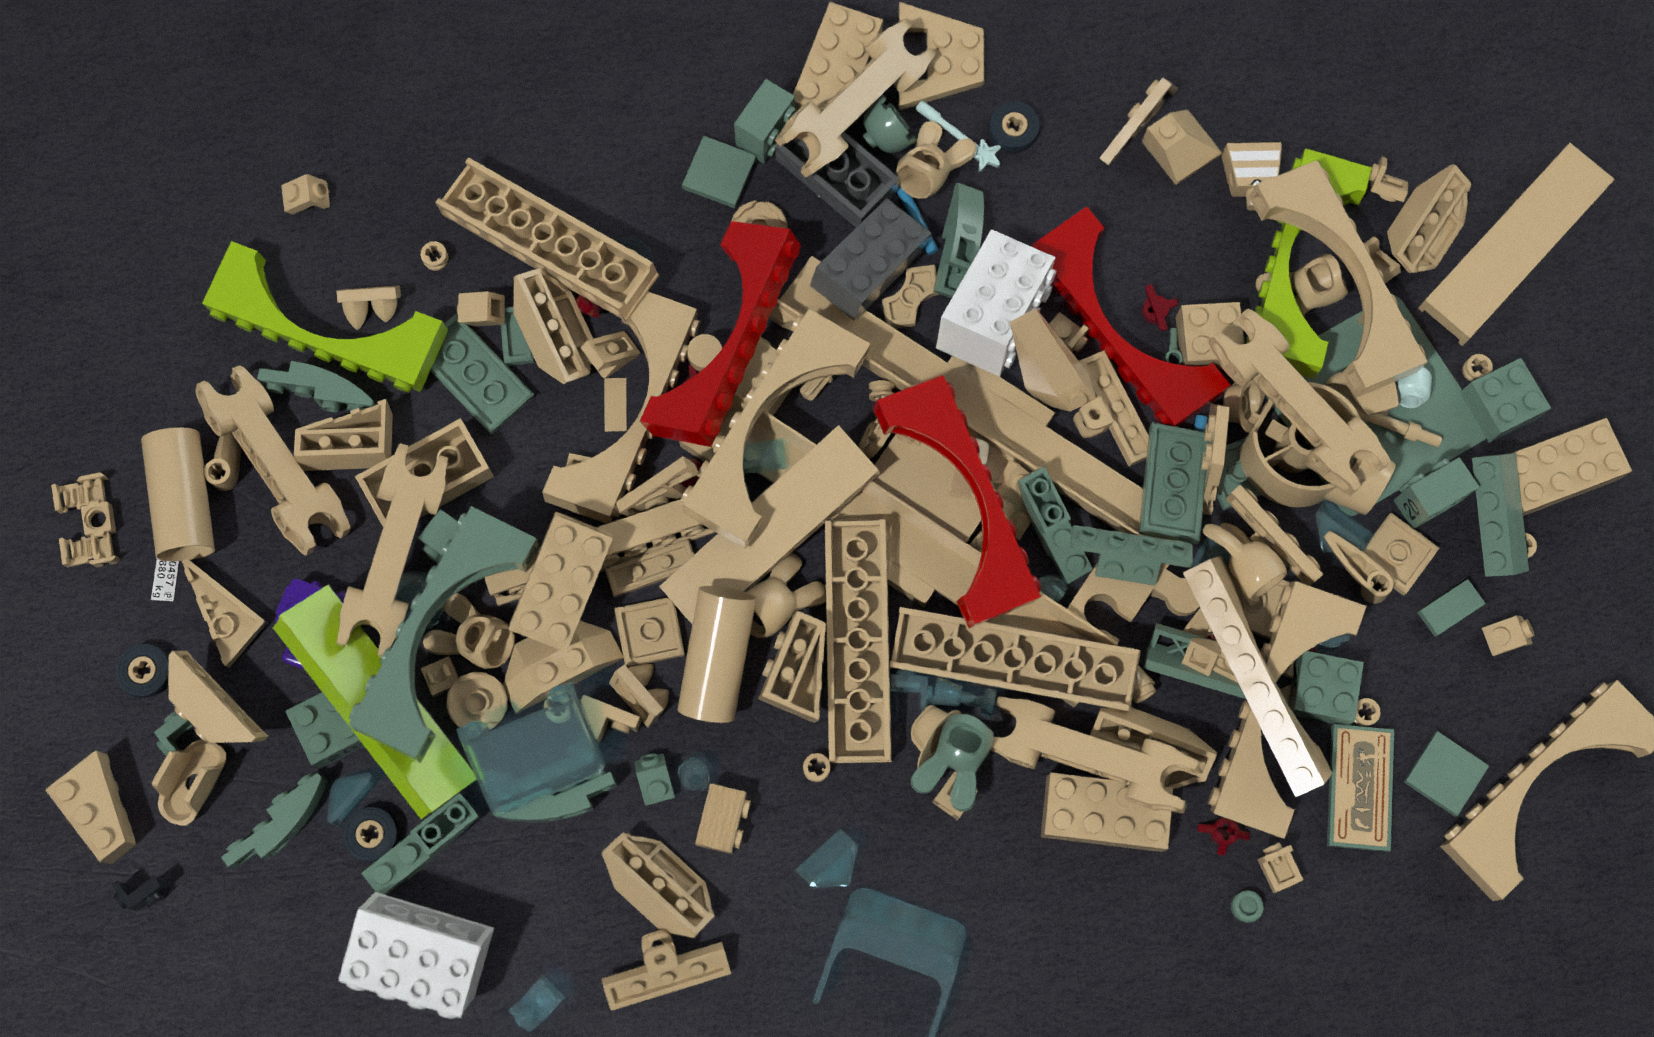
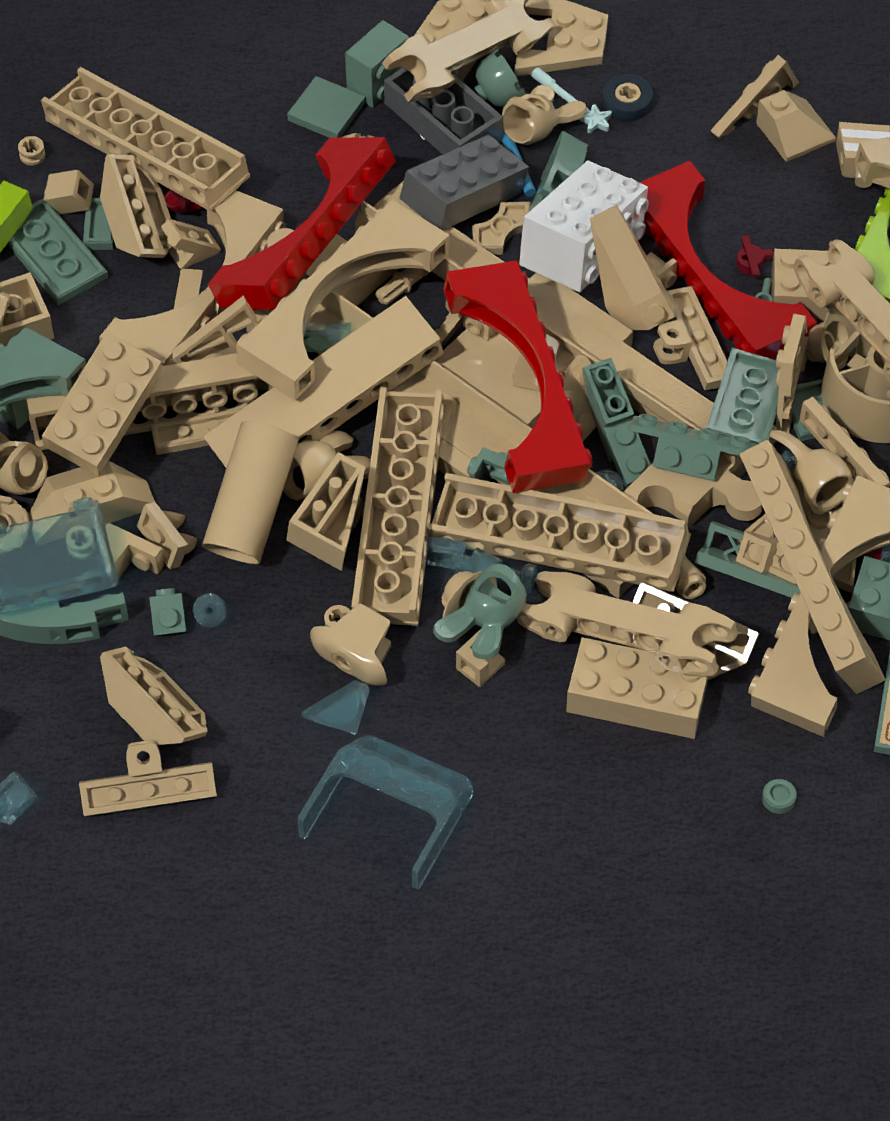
camera: 10 degrees right, 20 degrees down
tan tile [614,597,685,668] -> none
tan brick [695,783,751,854] -> none
dark red piece [1197,818,1250,856] -> none
tan bracket [1257,842,1303,893] -> none
none -> tan piece [310,604,391,686]
none -> sand green bracket [467,447,510,485]

